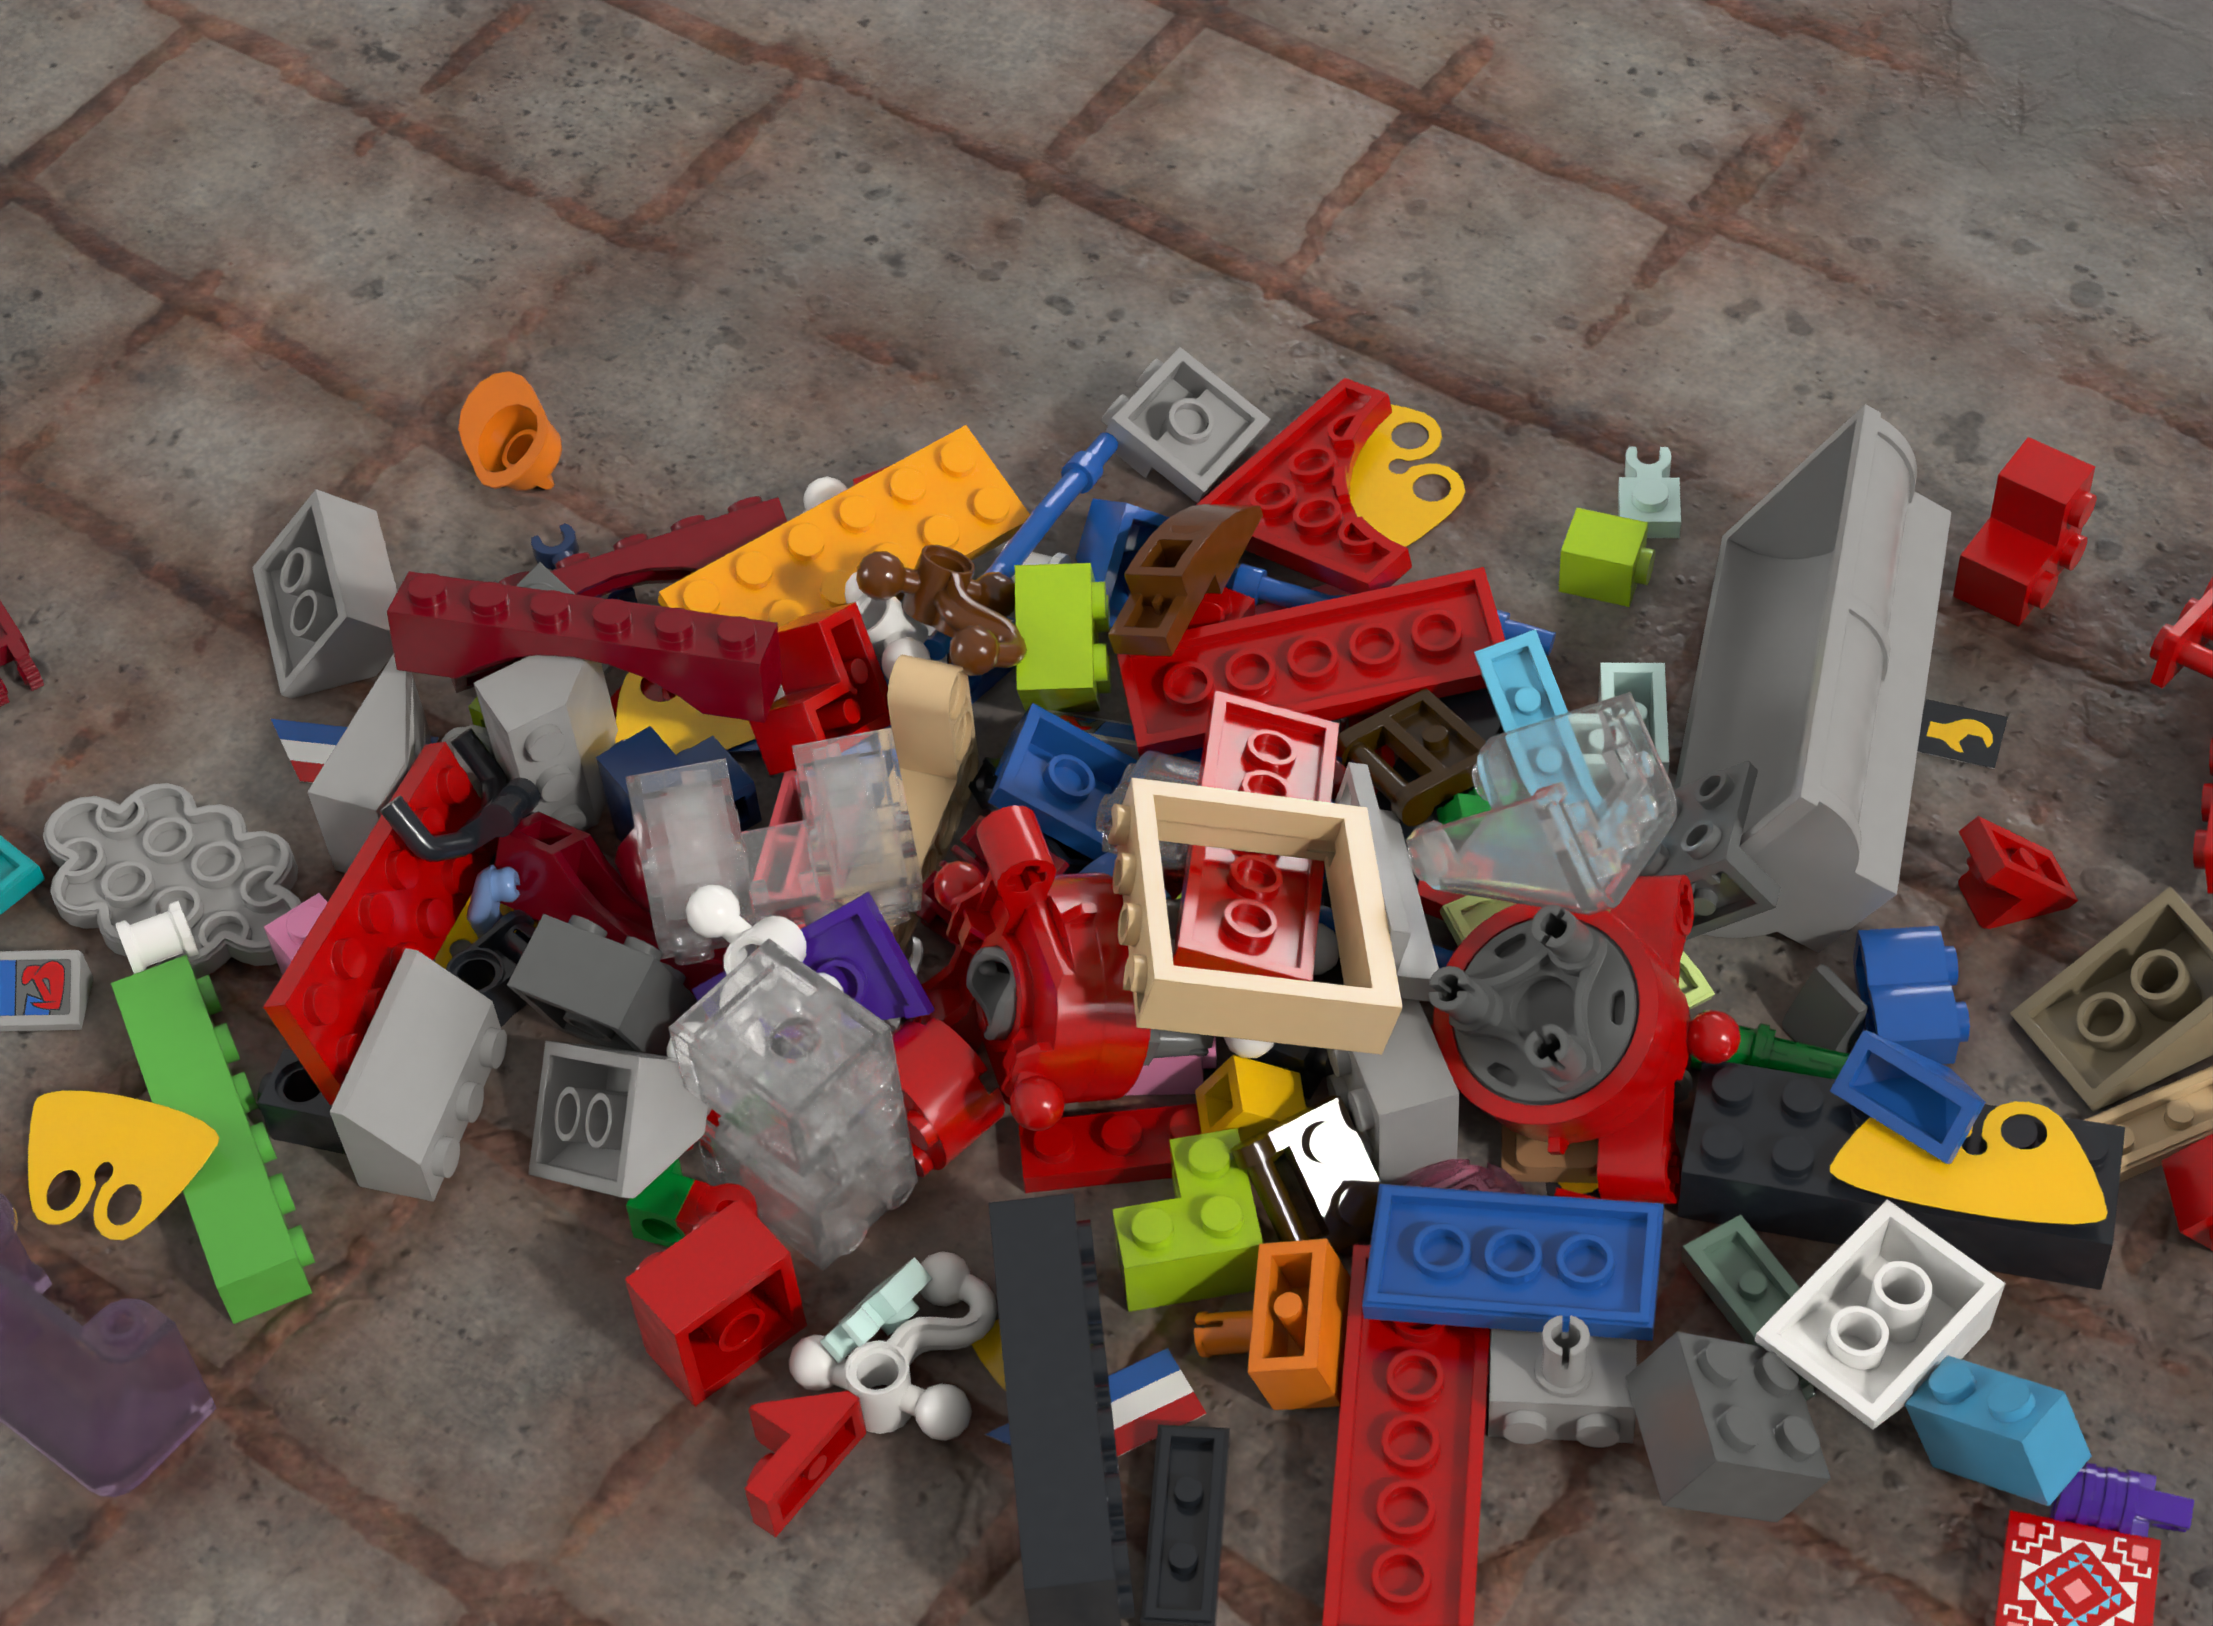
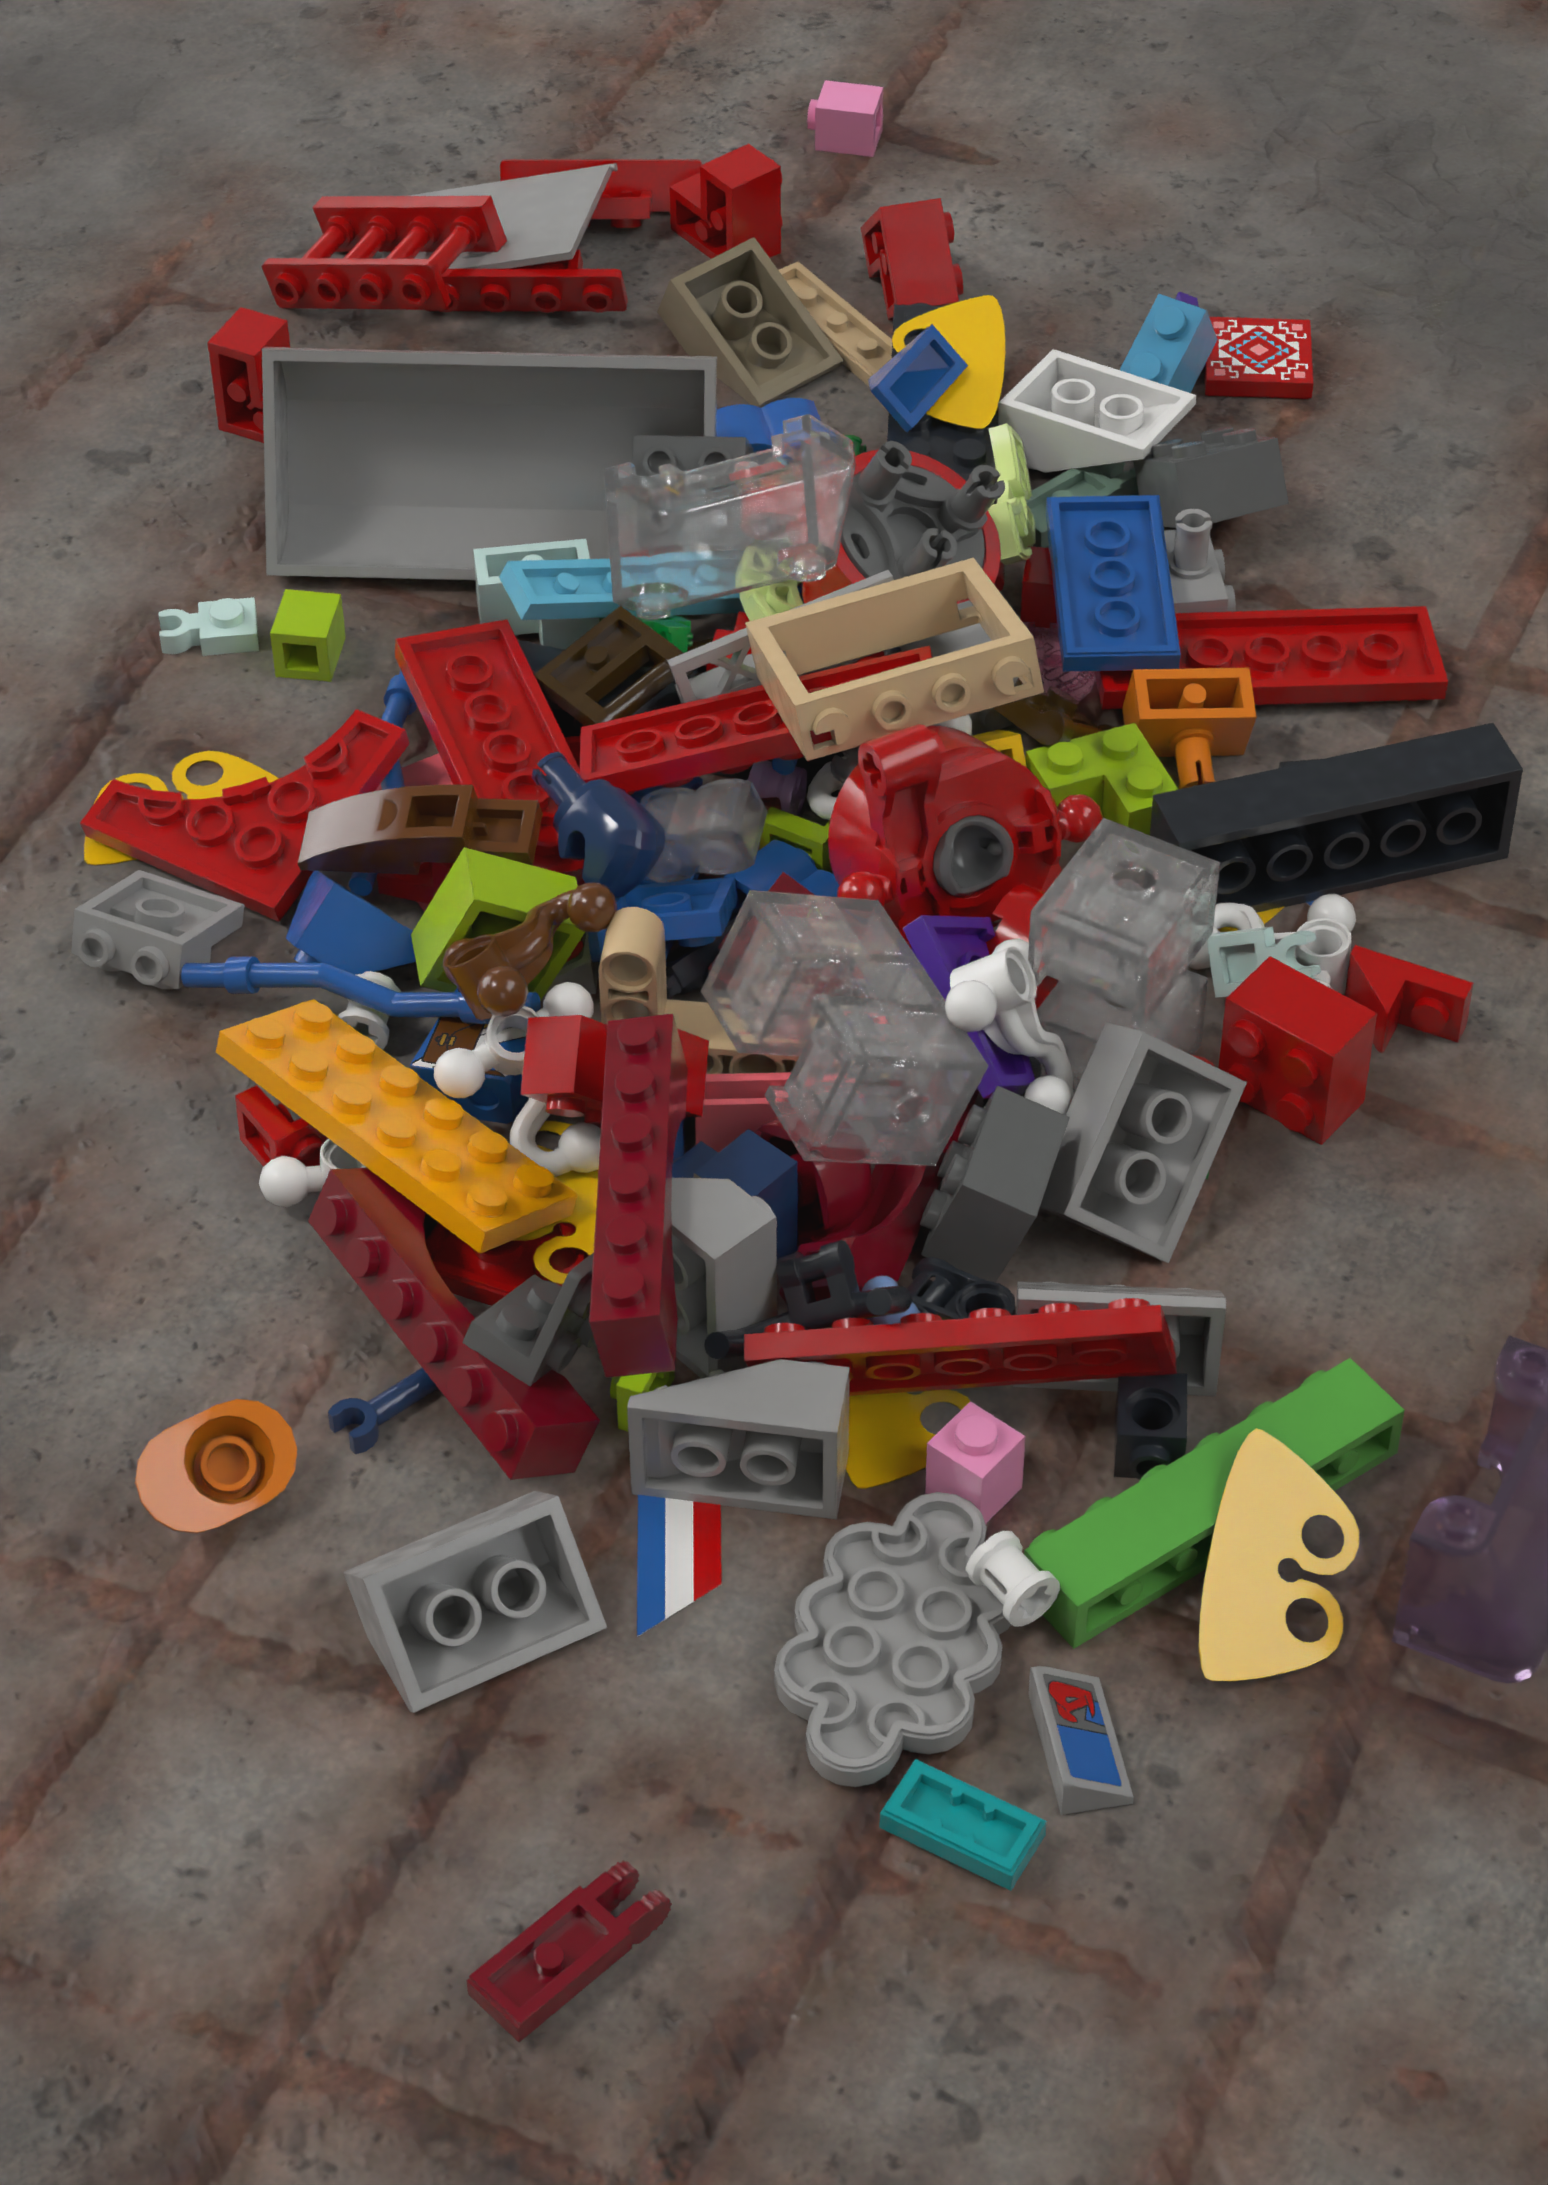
camera: 105 degrees left, 5 degrees down
none -> dark blue piece [532,752,666,898]
none -> yellowish green tile [988,423,1035,565]

